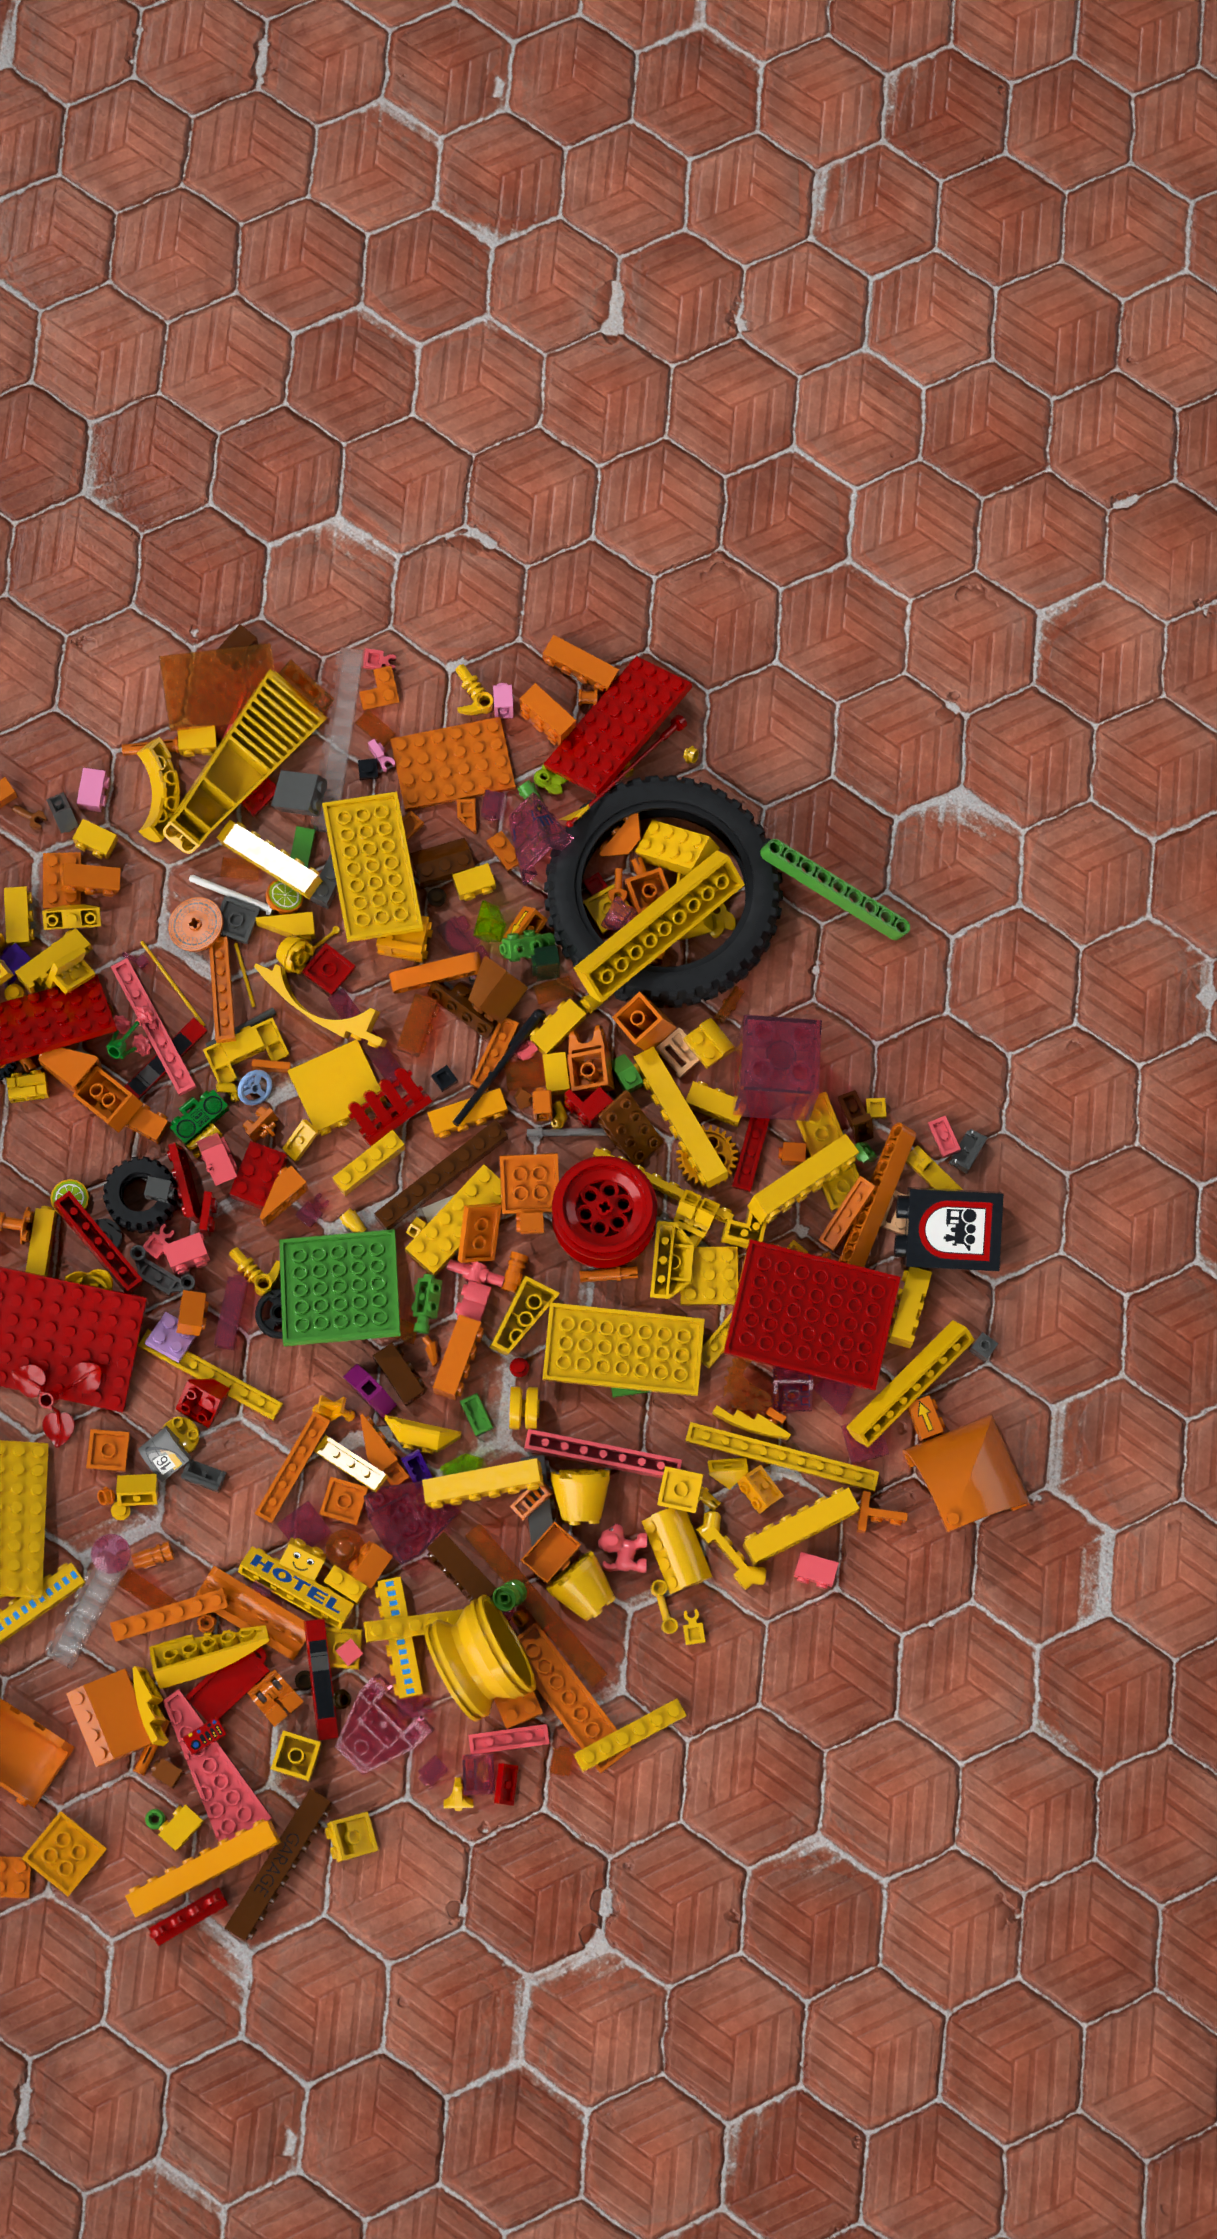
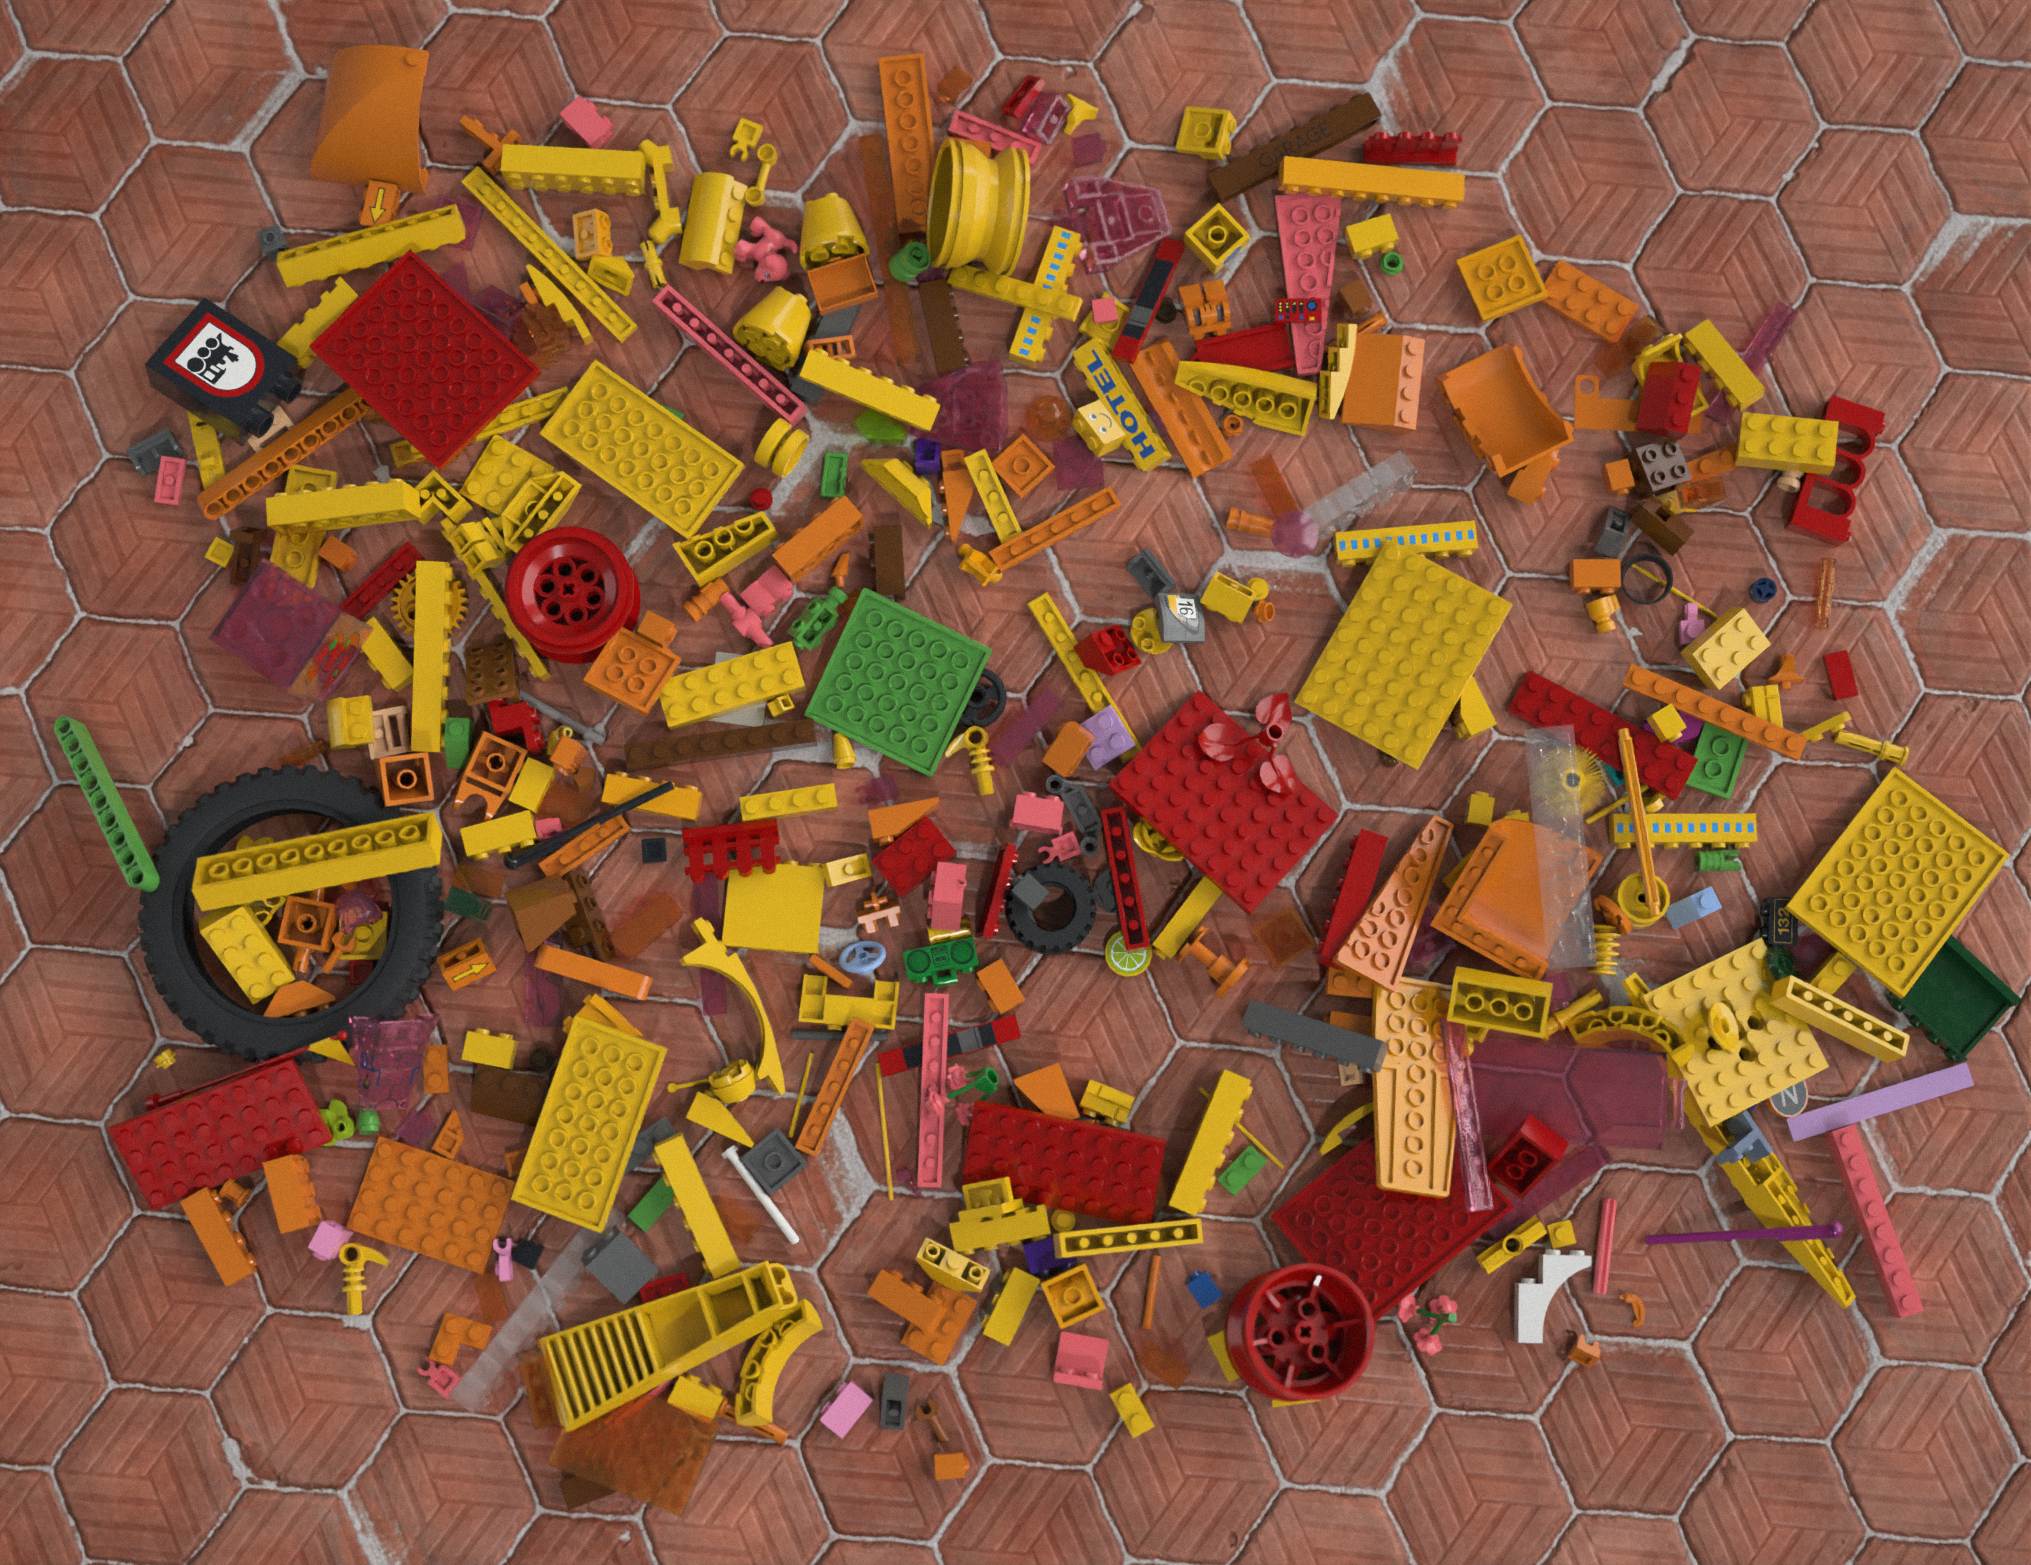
camera: 150 degrees left, 5 degrees up
yellow brick [72,819,119,859] -> none
orange brick [72,1066,144,1133] -> none
orange plate [86,1429,130,1472] -> none
orange plate [110,1588,229,1642] -> none
orange piece [168,897,224,952] -> none
red plate [199,1191,218,1237] -> none
yellow arm [216,1083,240,1102] -> none
tile [265,880,304,915] -> none
red plate [302,943,356,996] -> none
yellow brick [323,1565,368,1605] -> none
dark brown plate [333,1689,351,1709] -> none
magenta slope [343,1364,397,1419] -> none
orange brick [347,1541,393,1589] -> none
orange plate [458,1203,501,1263] -> none
clear neon green slope [473,900,506,942] -> none
bright green brick [499,930,555,962] -> none
yellow plate [573,1698,687,1772] -> none
yellow cone [578,995,608,1014] -> none
orange pin [579,1266,638,1283] -> none
yellow bracket [657,1466,704,1513] -> none
orange plate [818,1176,877,1251] -> none
bright green plate [855,1142,878,1163] -> none

